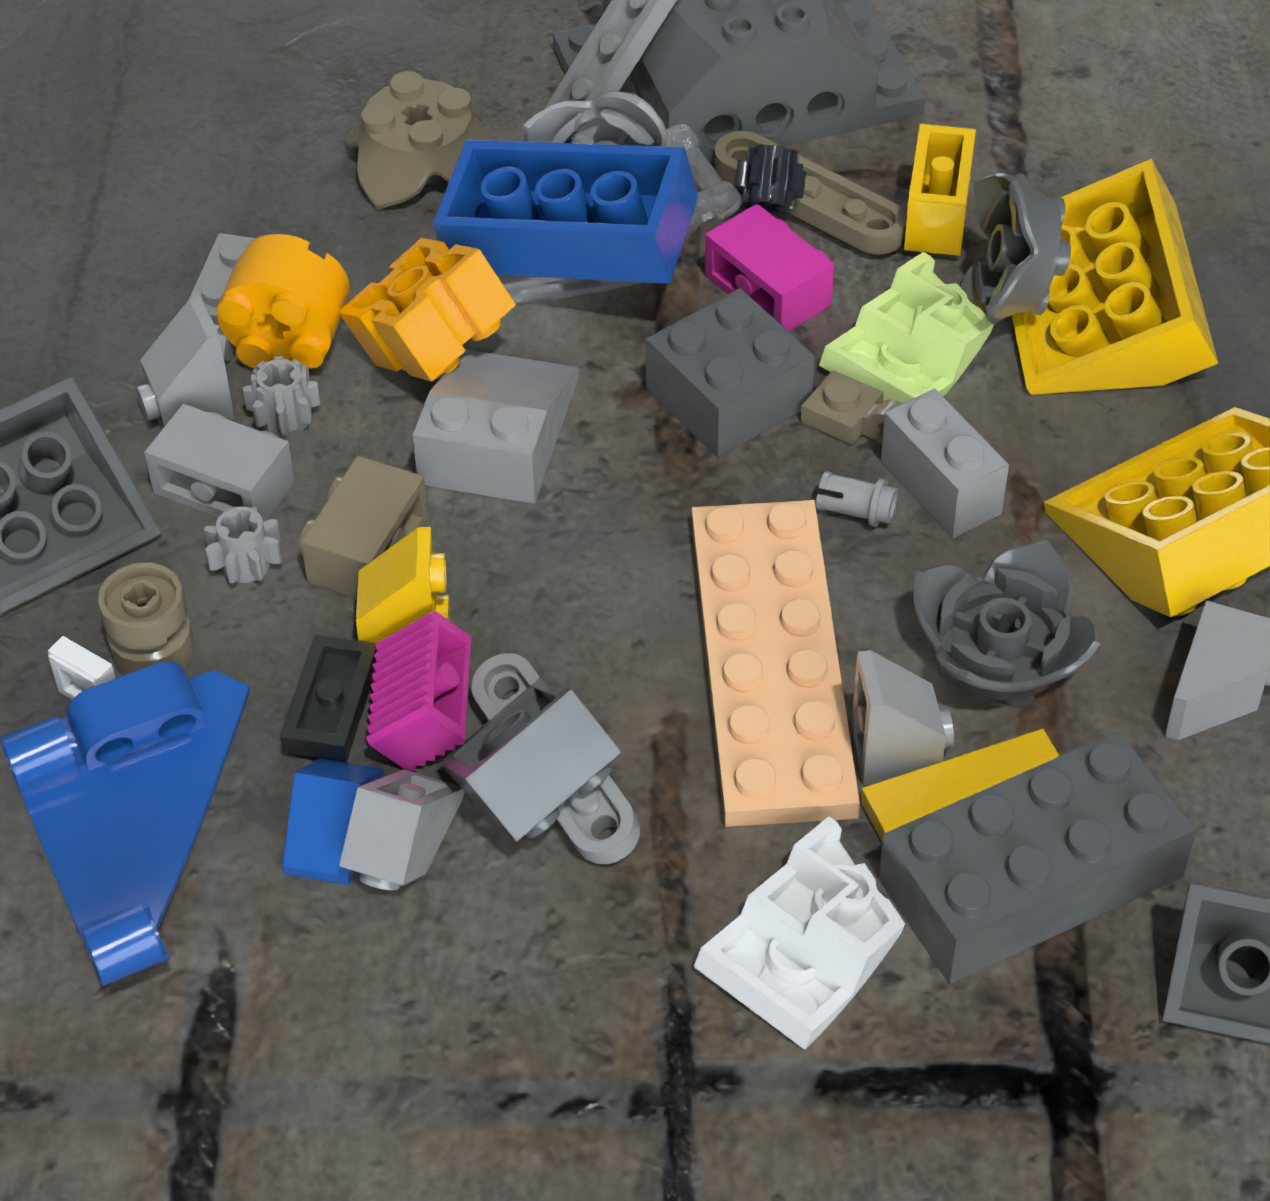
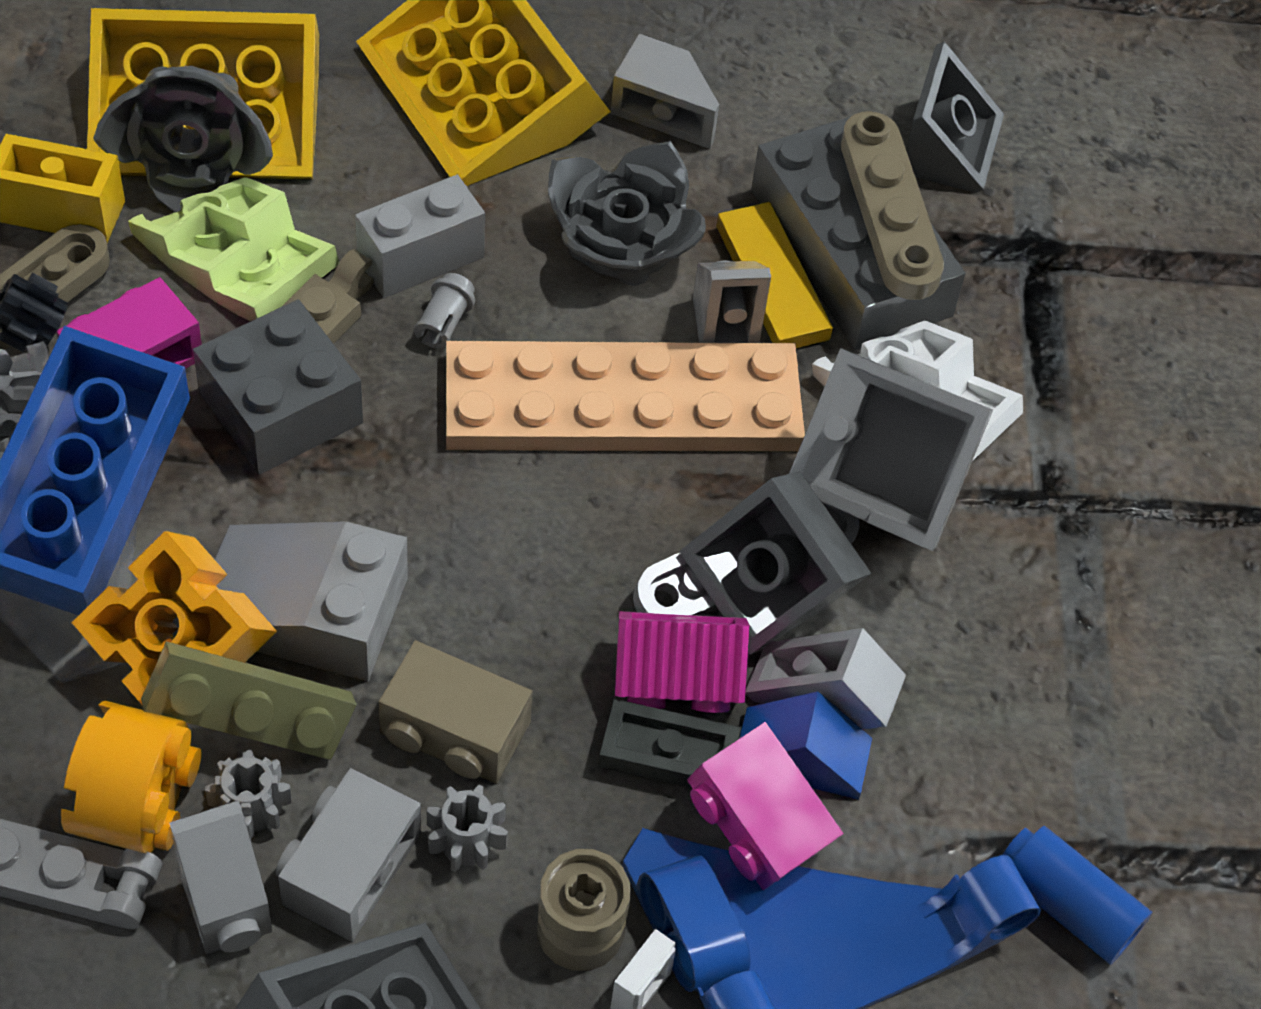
camera: 95 degrees left, 5 degrees up
yellow slope [356,527,451,643] -> none
none -> olive plate [141,641,357,760]
none -> brick [687,722,844,891]
none -> light grey piece [789,348,993,551]
none -> dark tan plate [841,111,944,300]
none -> blue brick [1003,826,1153,965]

